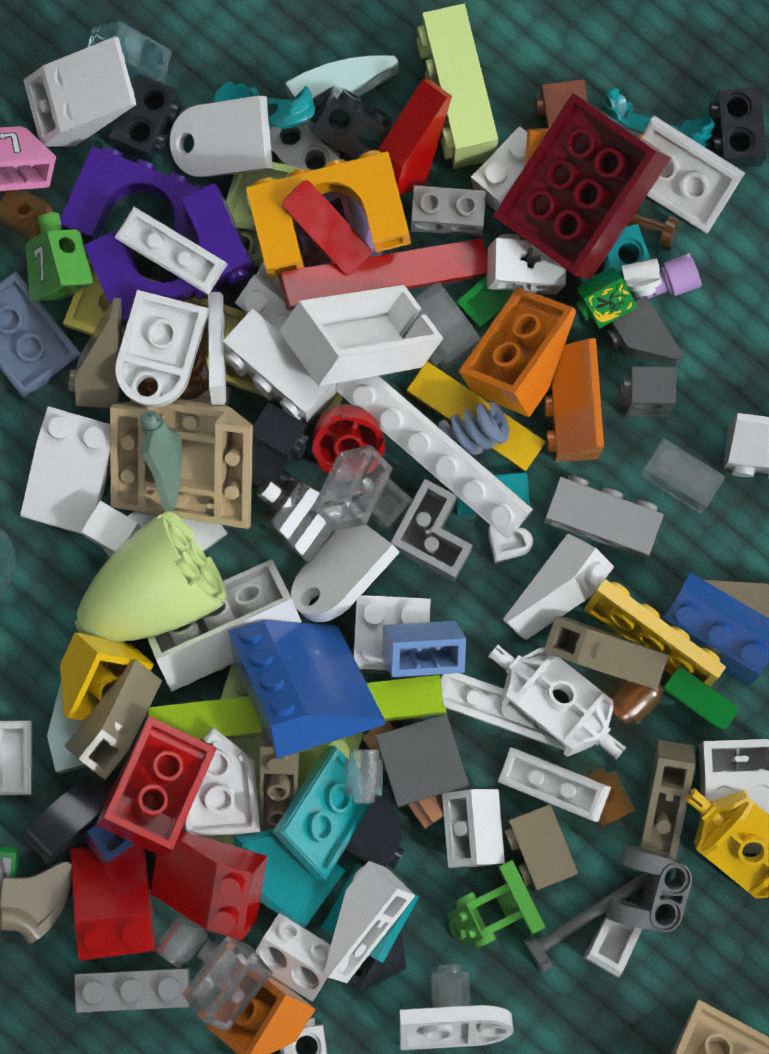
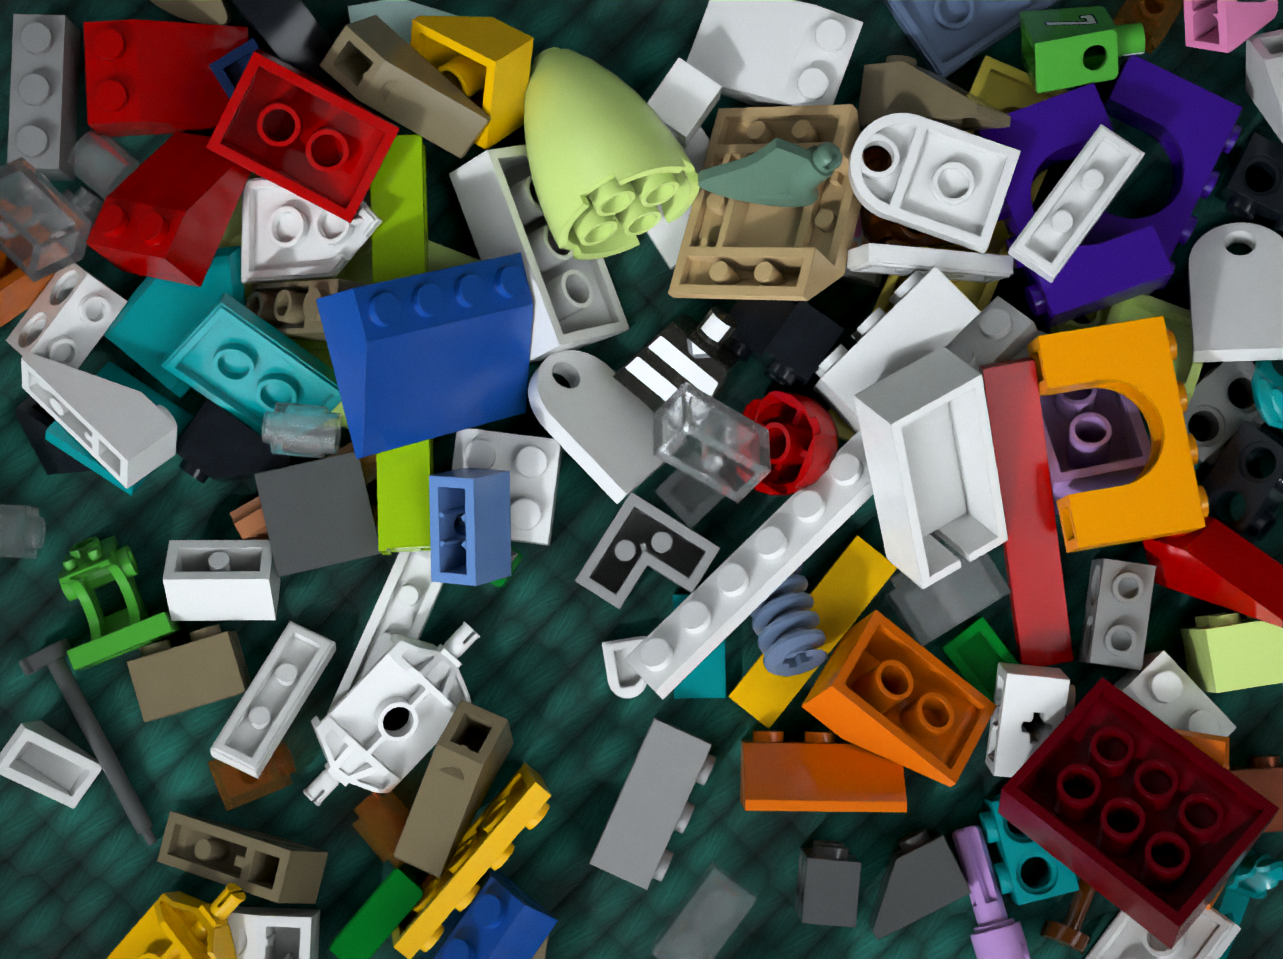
camera: 95 degrees right, 5 degrees up
red piece [282,180,372,274] -> none
white slope [503,533,614,640] -> none
green brick [576,267,638,329] -> none
dark grey piece [605,845,692,932] -> none
white plate [621,258,662,297] -> none

